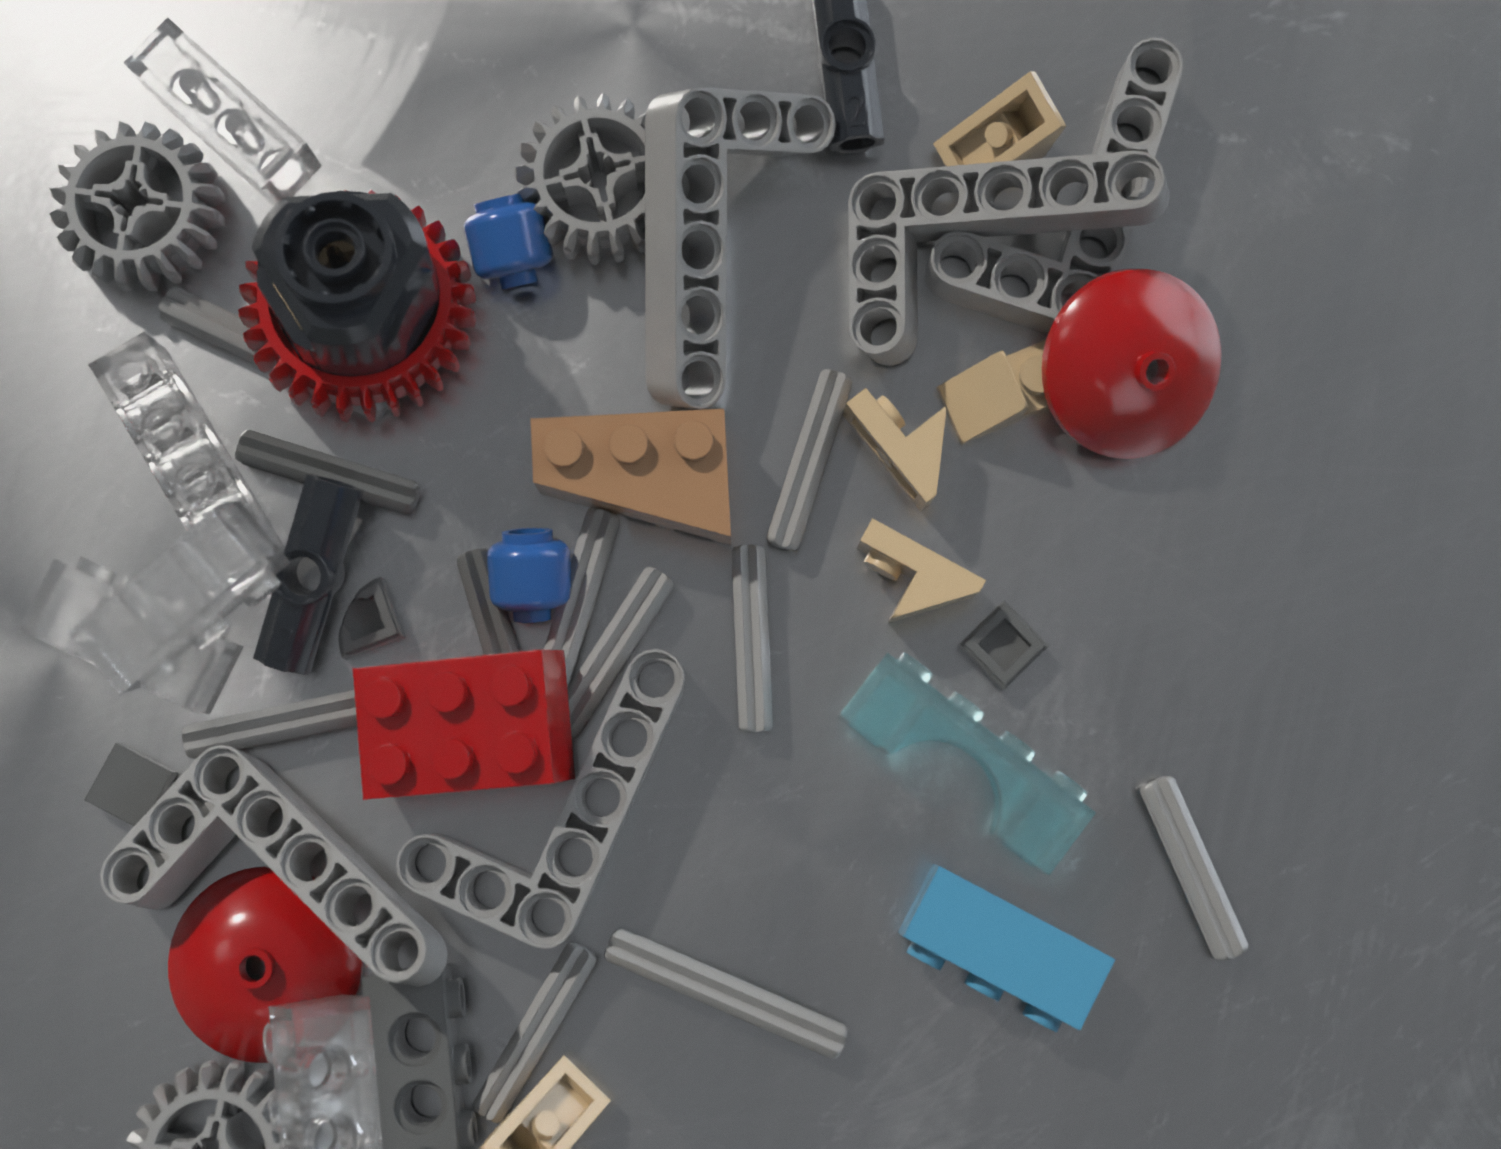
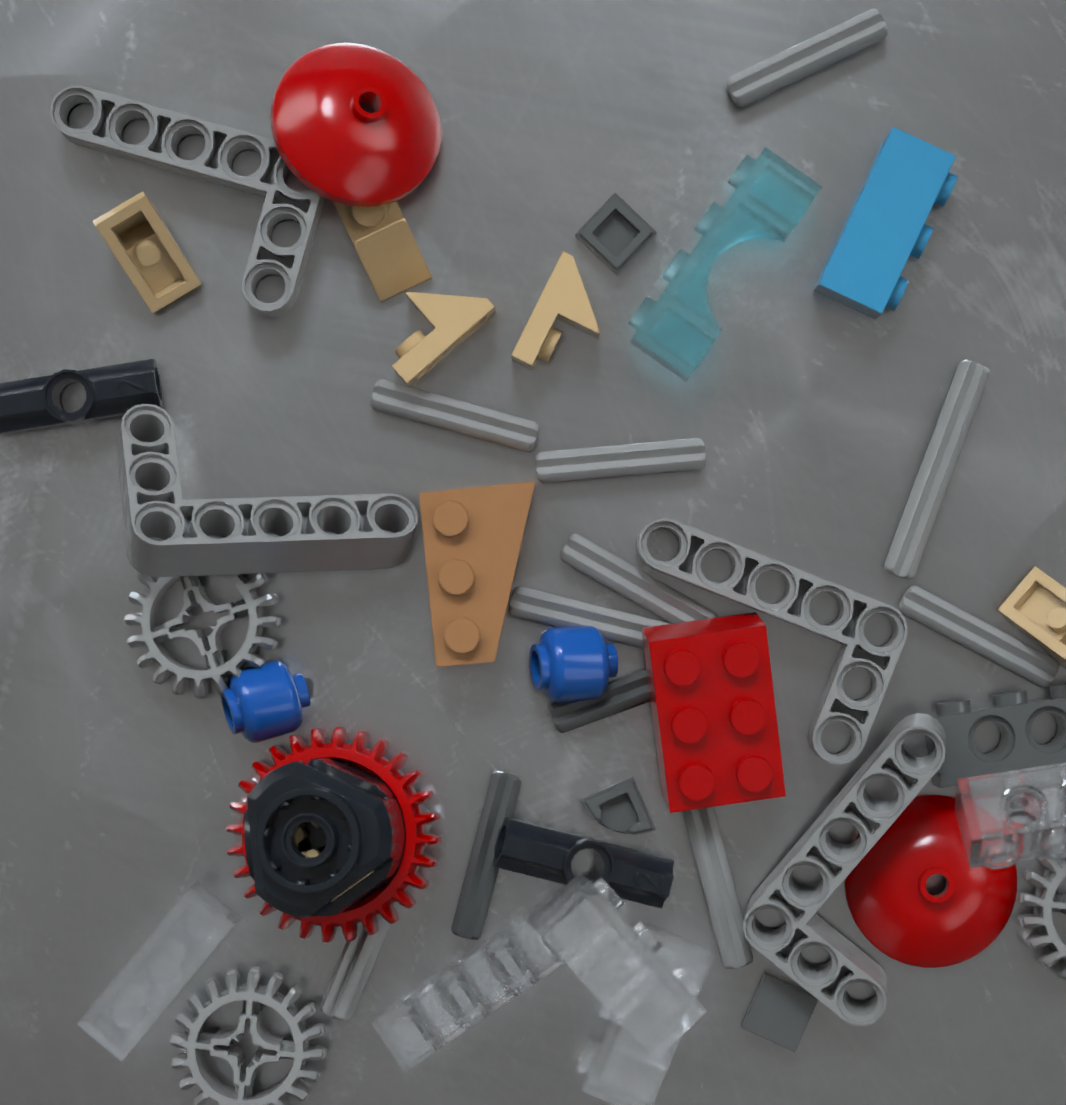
camera: 85 degrees left, 5 degrees up
light grey beam [848,151,1170,366] -> none

